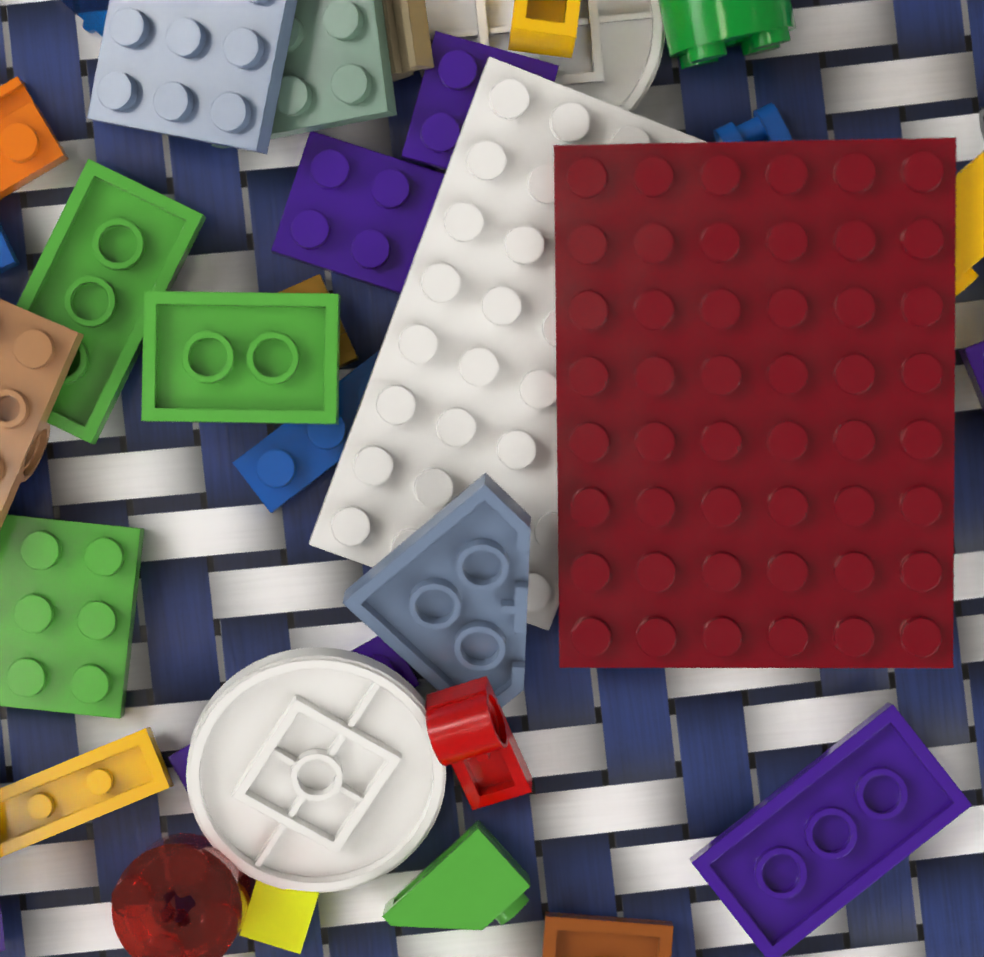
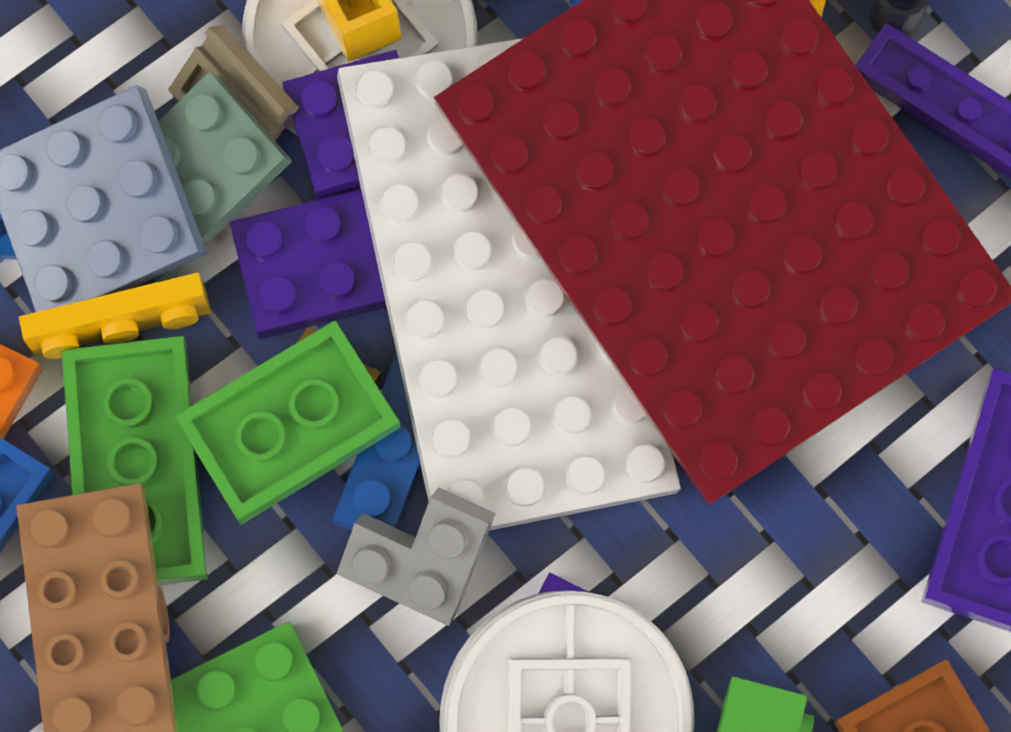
camera: 30 degrees left, 15 degrees down
sand blue plate [343,473,531,708] -> none
red plate [425,676,532,810] -> none
none -> yellow plate [18,272,211,359]
none -> light grey plate [336,487,496,626]

